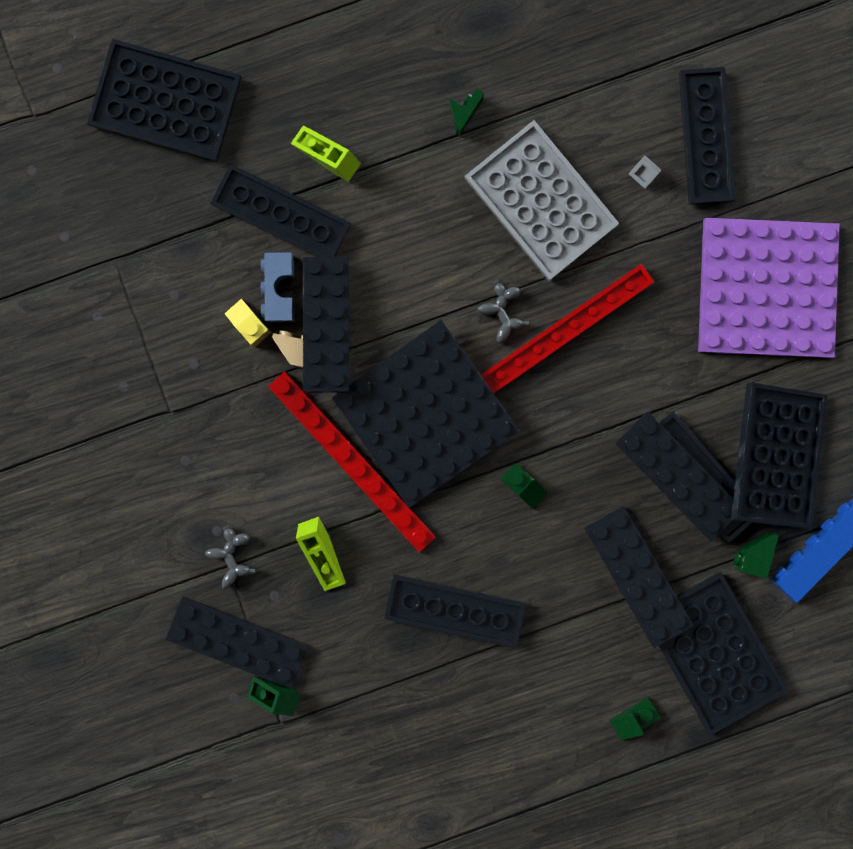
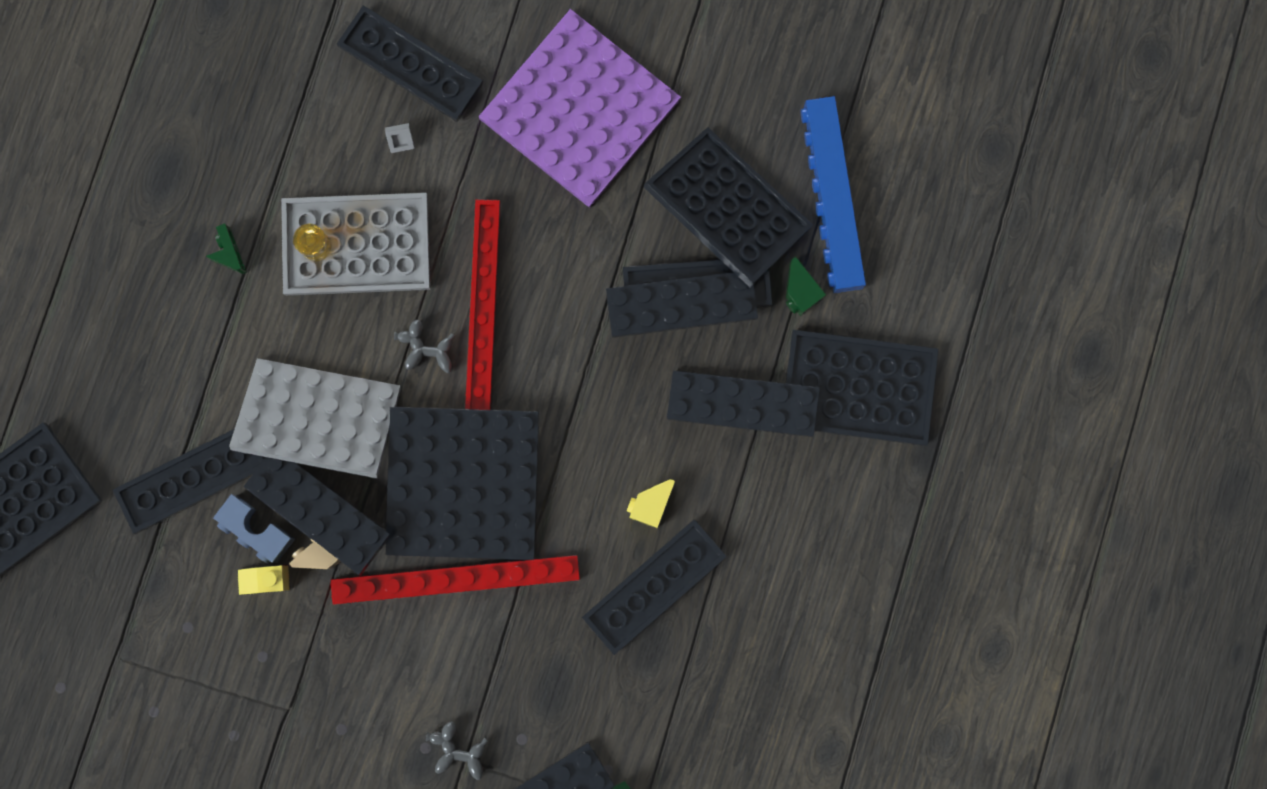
camera: 55 degrees left, 5 degrees down
lime slope [291,125,361,182] -> none
lime slope [296,517,345,591] -> none
dark green slope [500,463,548,509] -> none
dark green slope [609,697,661,740] -> none
none -> light grey plate [229,358,401,478]
none -> clear yellow wheel [293,224,331,262]
none -> light yellow slope [627,479,675,528]

